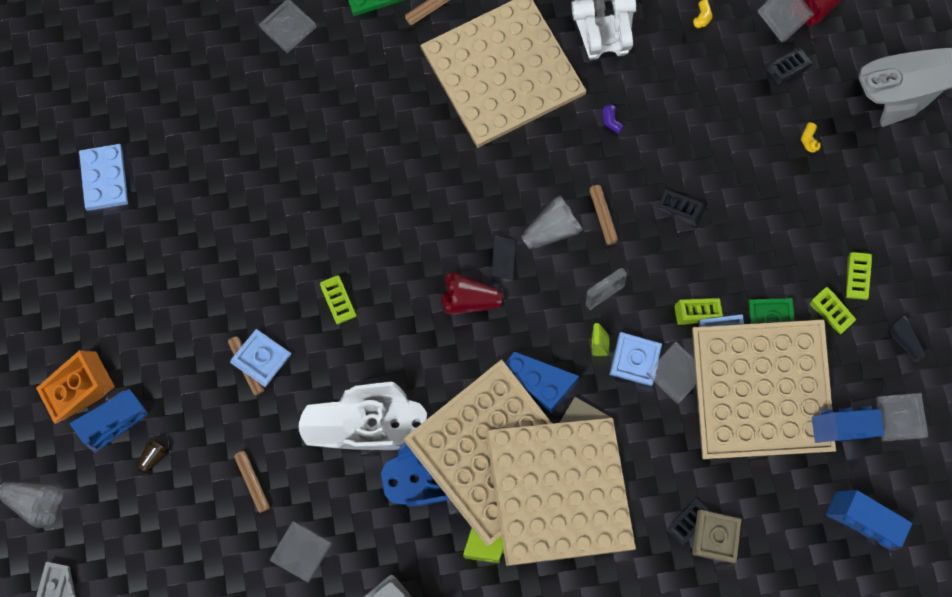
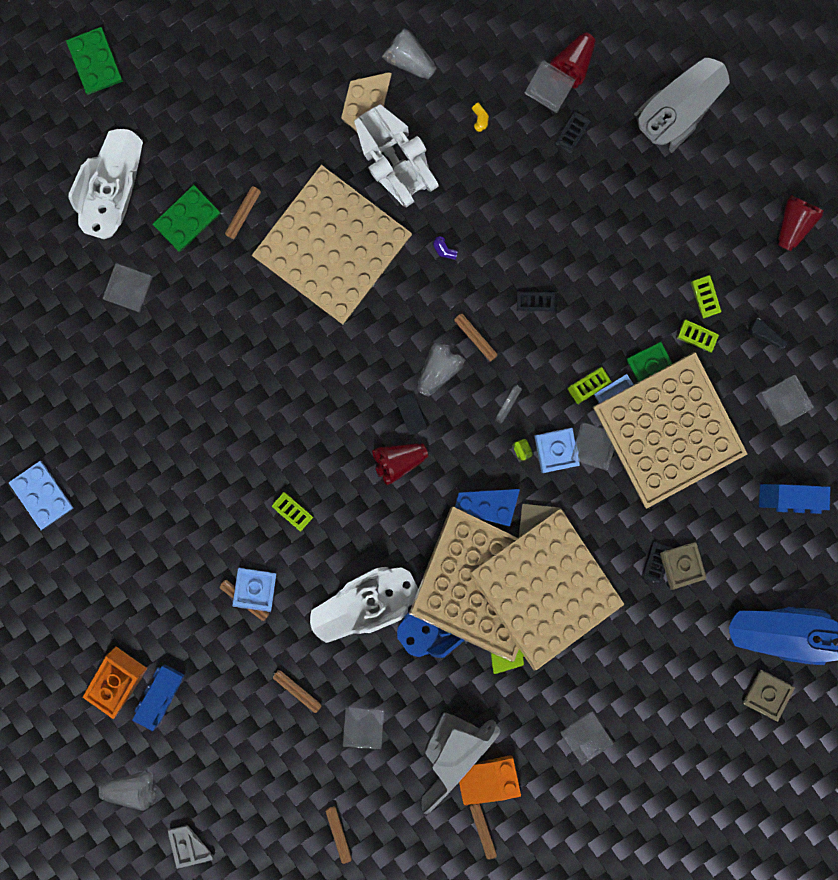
camera: 30 degrees left, 15 degrees up
dark brown cone [137,438,167,472] -> none
yellow arm [801,122,820,153] -> none
blue wedge [812,406,885,443] -> none

